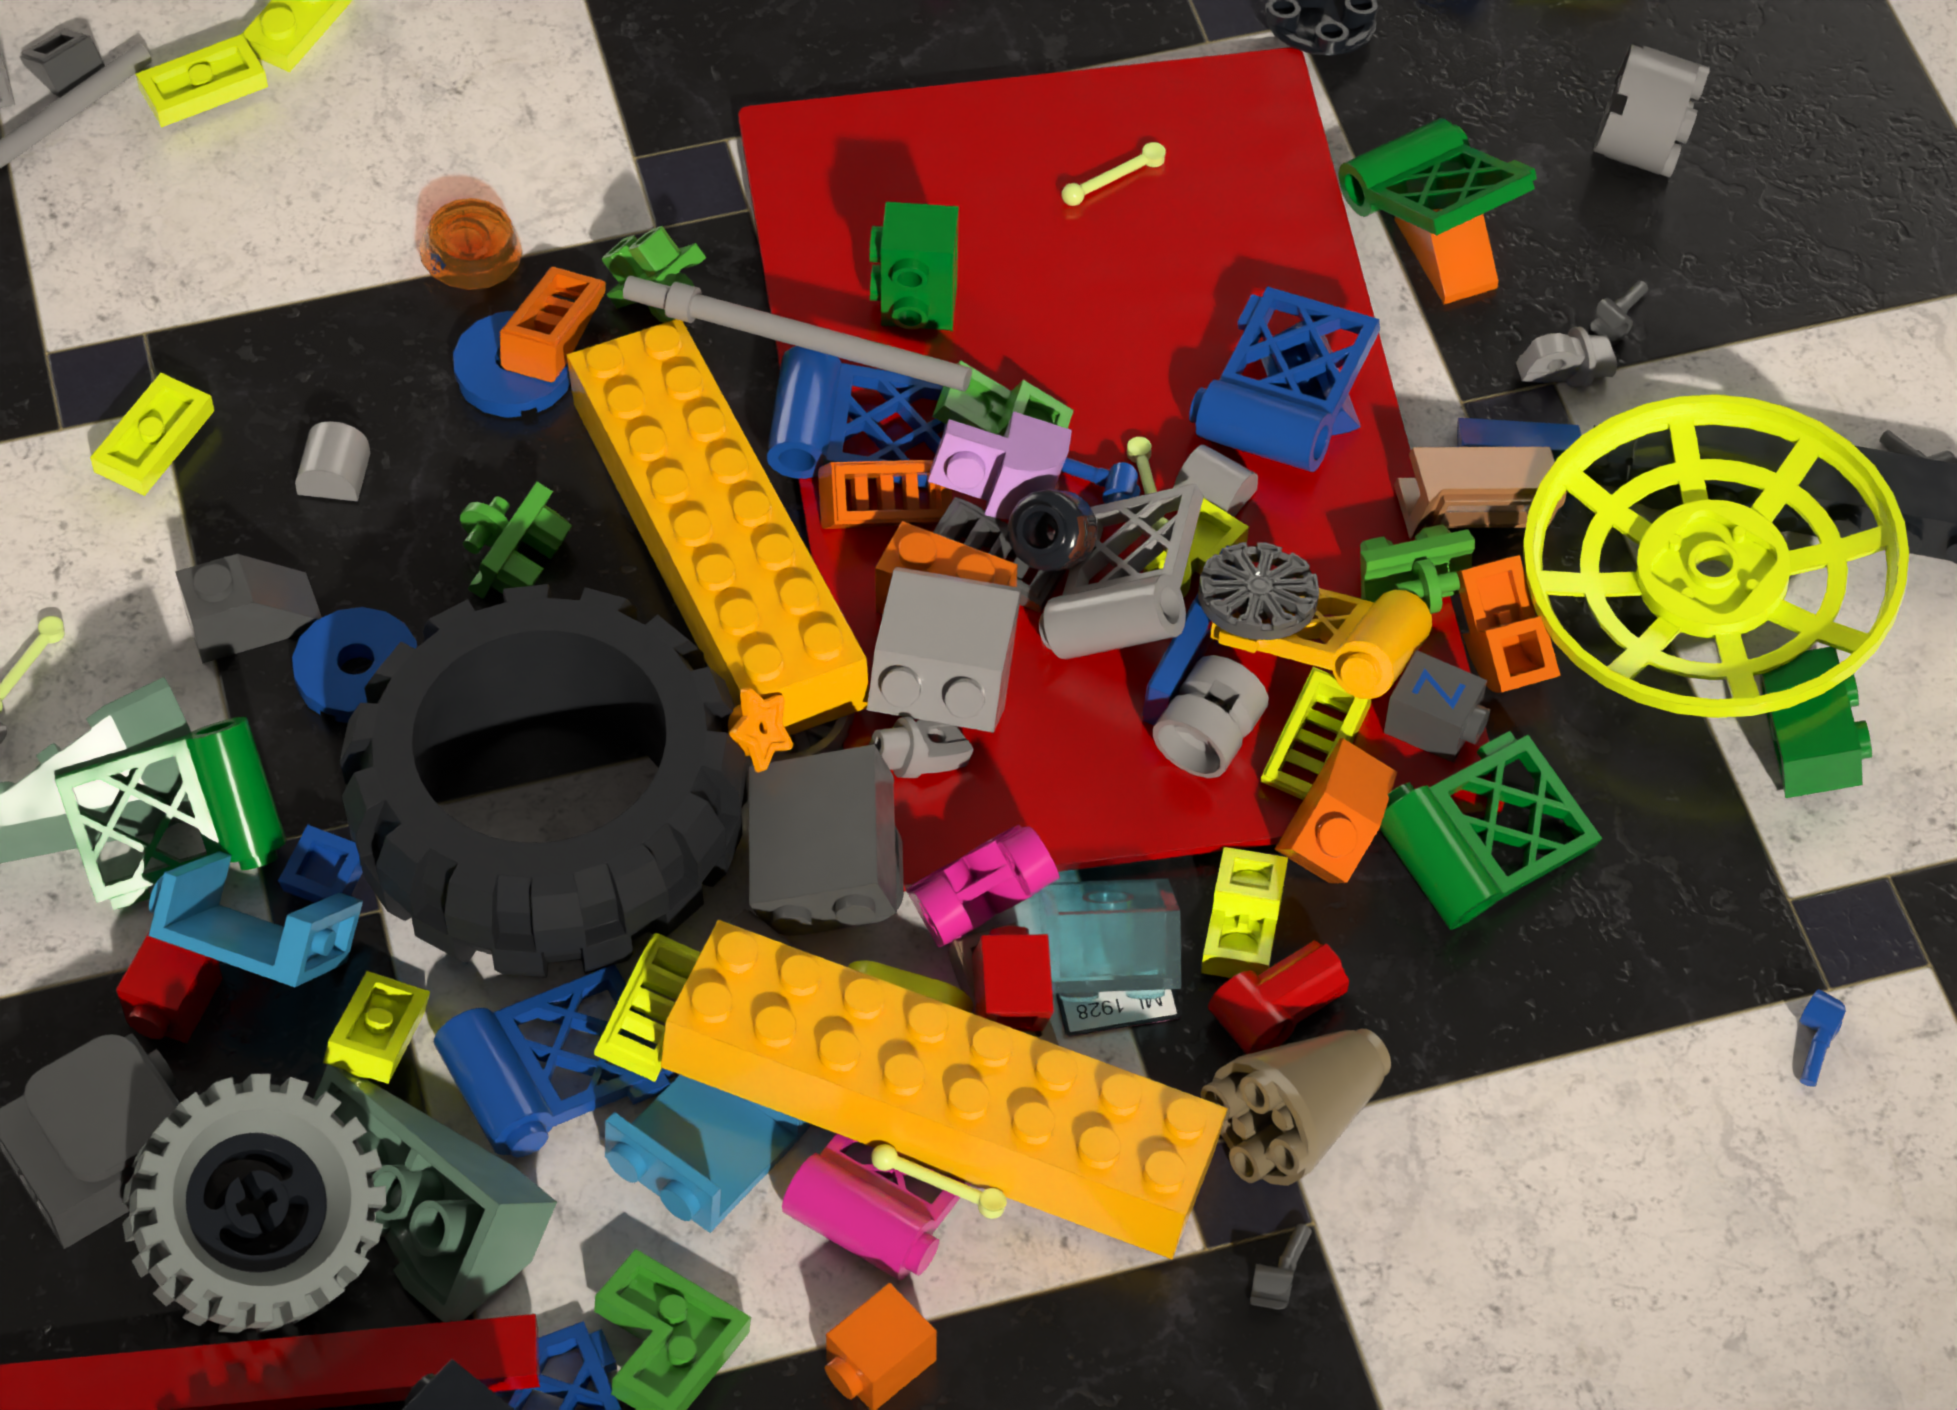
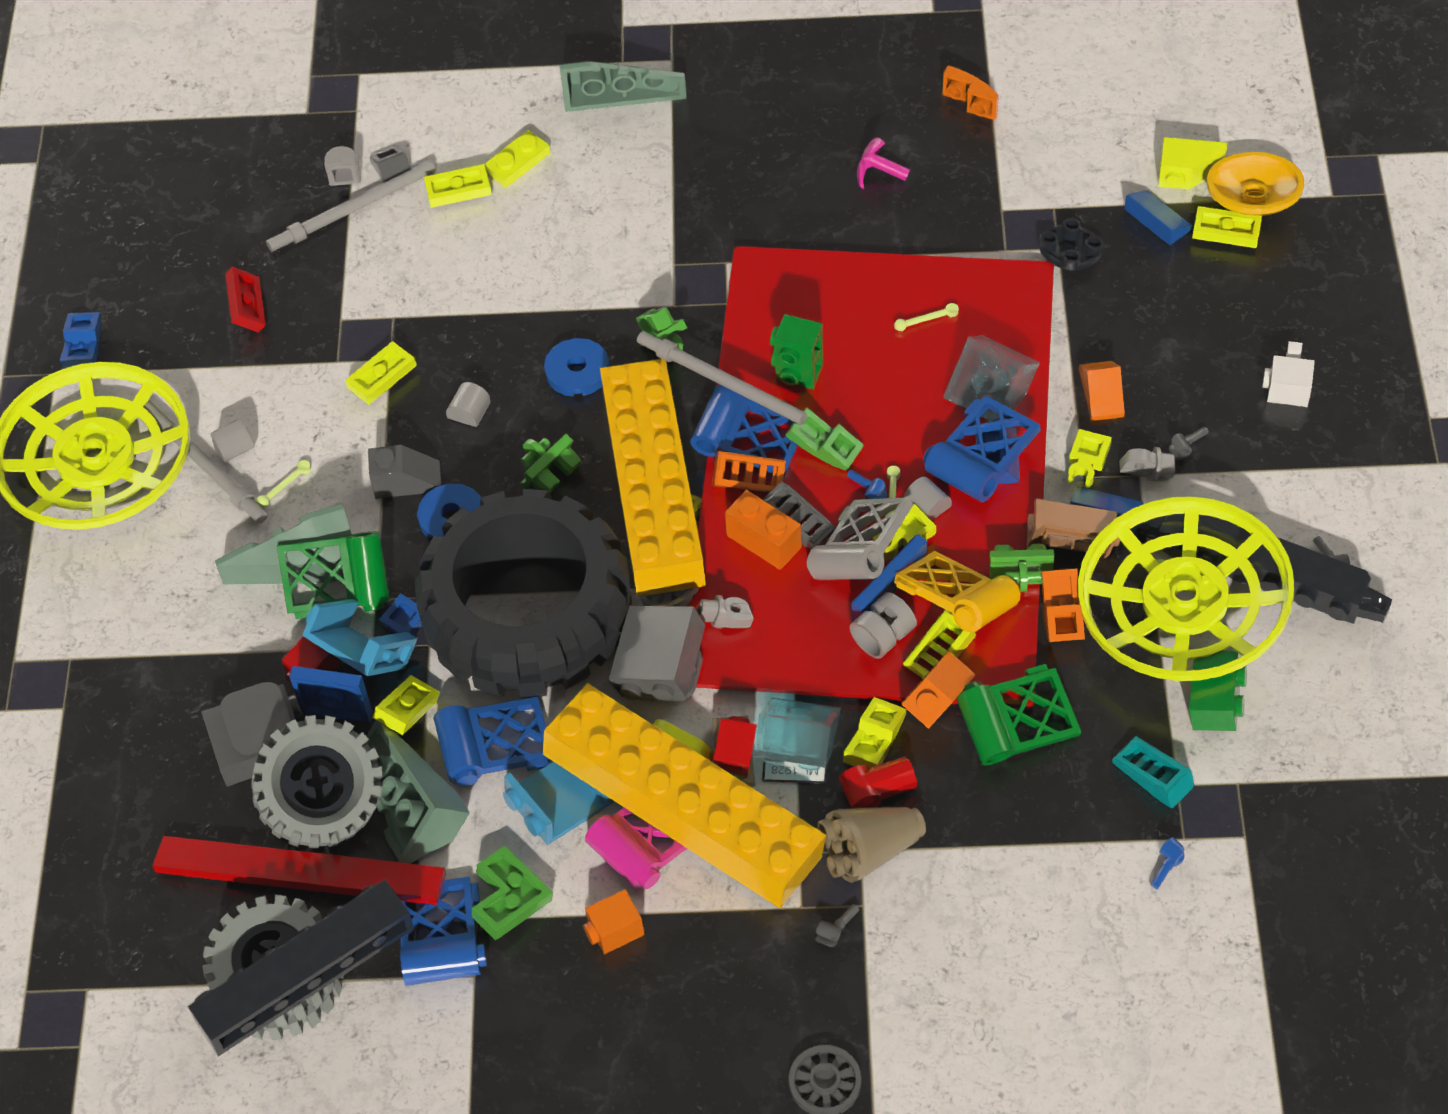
camera: 20 degrees right, 0 degrees up
clear orange hat [418,198,523,290] -> none
orange slope [500,267,606,382] -> none
neon yellow slope [593,933,701,1082] -> none
light orange plate [728,688,793,773] -> none
light grey slope [867,567,1022,732] -> none
yellowish green hinge [871,1144,1007,1219] -> none
dark pink piece [906,825,1060,948] -> none
lavender brick [928,411,1072,519] -> none
black head [1007,489,1098,571] -> none
dark grey wheel [1198,542,1319,640] -> none
green piece [1338,118,1537,236] -> none
dark grey brick [1384,650,1490,763] -> none
light grey brick [1593,43,1710,178] -> none
none -> blue tile [289,666,373,723]
none -> clear light blue slope [943,335,1040,421]
none -> neon yellow plate [1068,429,1112,488]
none -> teal slope [1112,736,1194,808]
none -> white brick [1262,341,1315,407]

